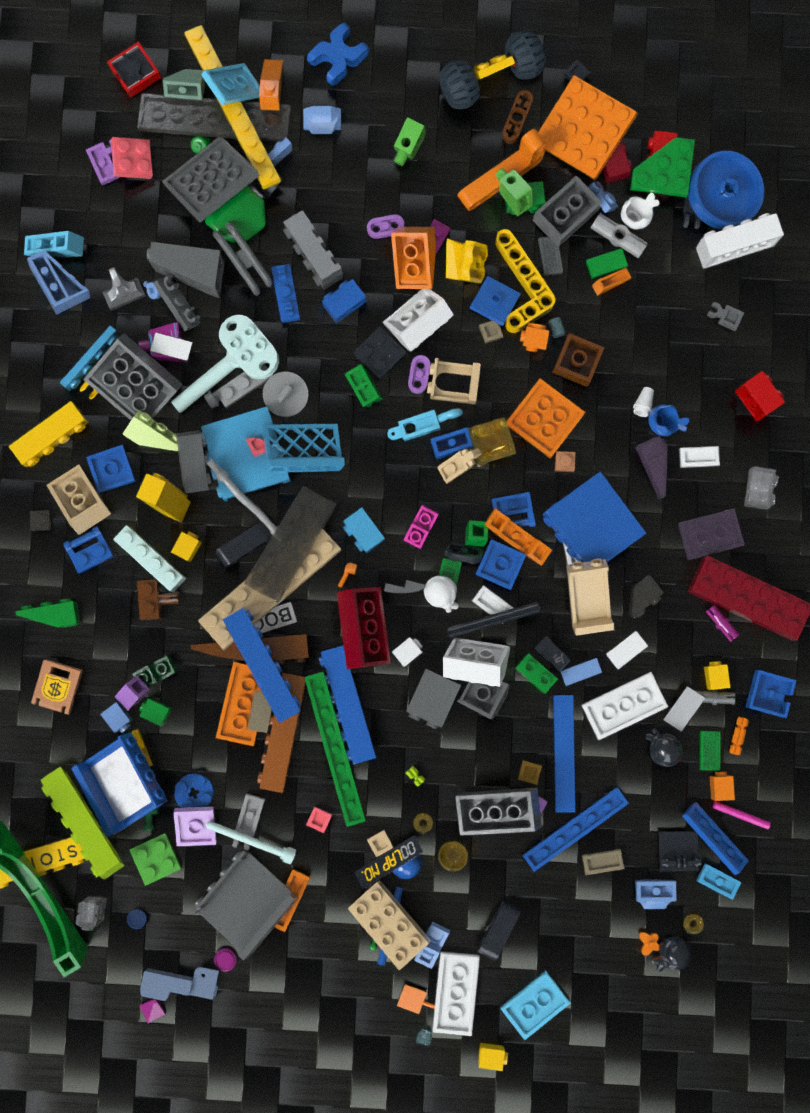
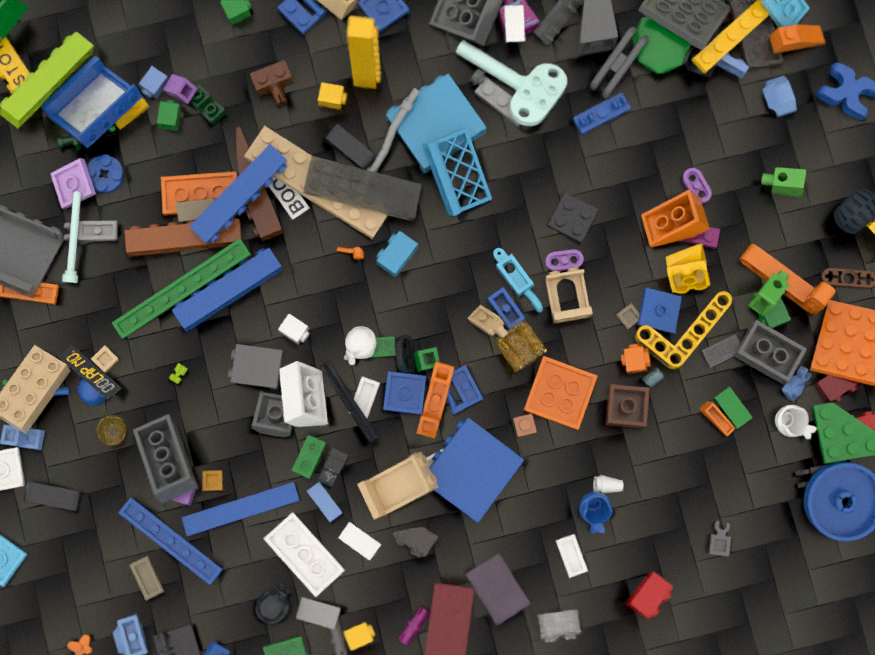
camera: 70 degrees right, 5 degrees down
nougat container [31,659,83,715] -> none
light aqua brick [113,525,186,592] -> none
yellowish green slope [123,410,178,451] -> none
bright green plate [130,833,182,886] -> none
dark grey brick [176,430,211,493] -> none
coral tile [246,438,271,457] -> none
light grey shield [263,372,308,417] -> none
wedge [283,210,343,290] -> none
coral tile [306,807,332,833] -> none
blue brick [322,279,367,324] -> none
dark red brick [337,587,391,669] -> none
green hinge [345,364,383,407] -> none
white slope [383,289,453,351] -> none
dark grey slope [384,580,425,594] -> none
dark pink slope [404,504,439,549] -> none
clear yellow plate [413,813,433,833] -> none
light grey piece [591,213,648,258] -> none
clear purple slope [636,436,668,499] -> none
white brick [696,213,784,269] -> none

